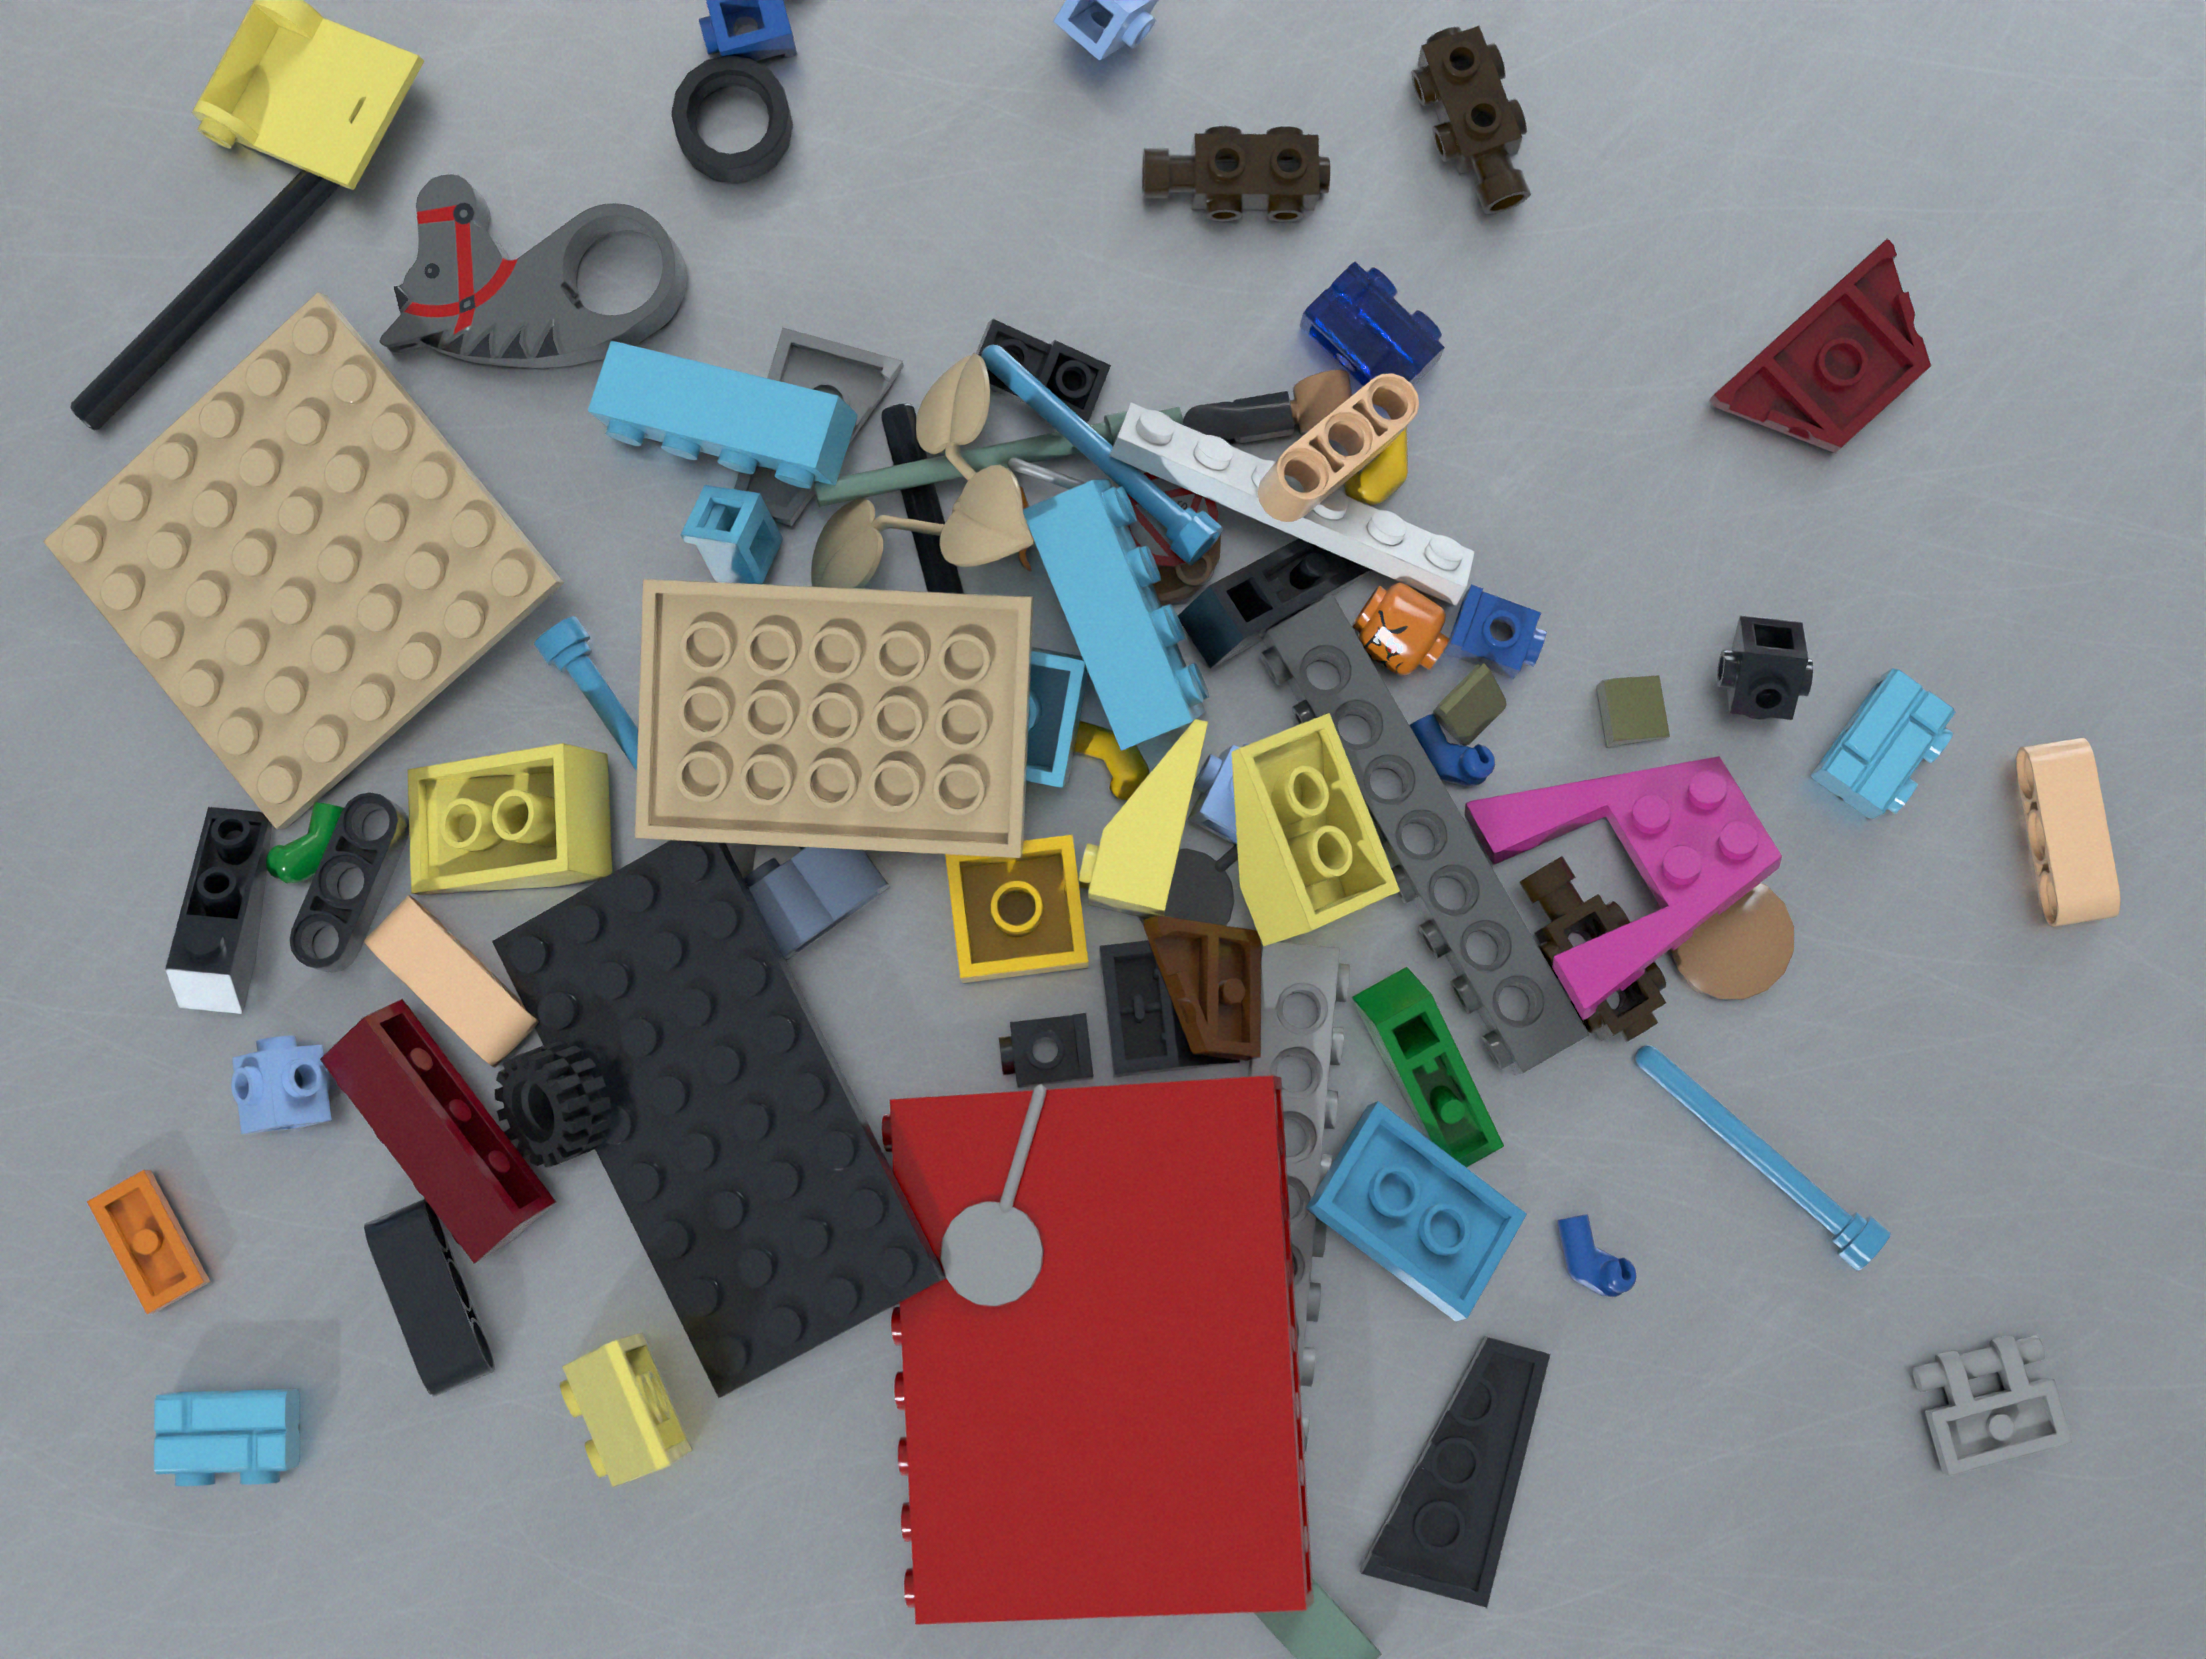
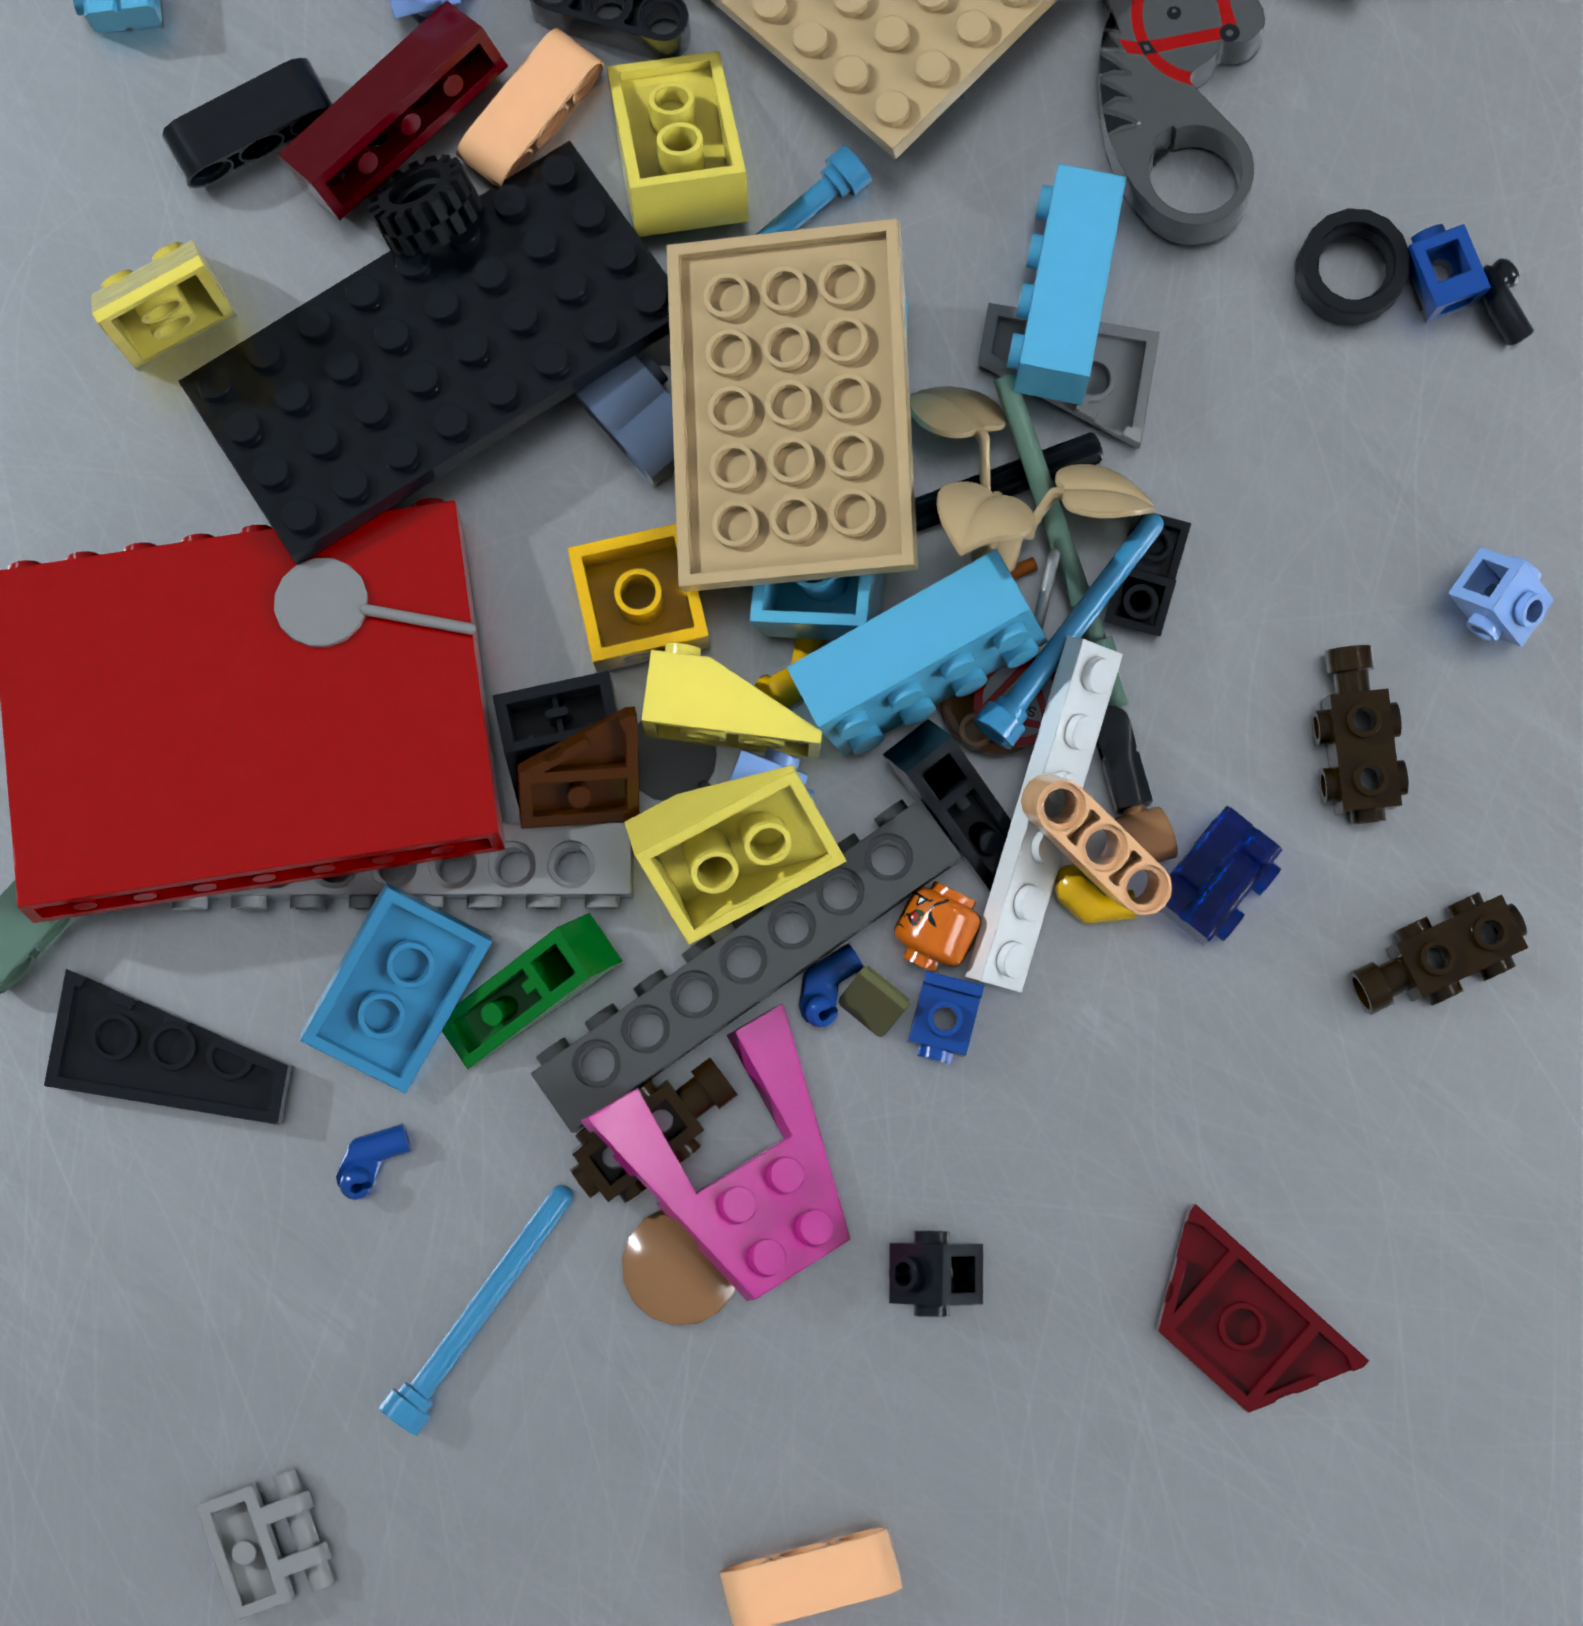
camera: 90 degrees right, 0 degrees up
medium azure brick [680,485,783,584] -> none
black brick [999,1013,1094,1088] -> none
olive slope [1596,675,1670,747] -> none
medium azure brick [1810,668,1956,819] -> none

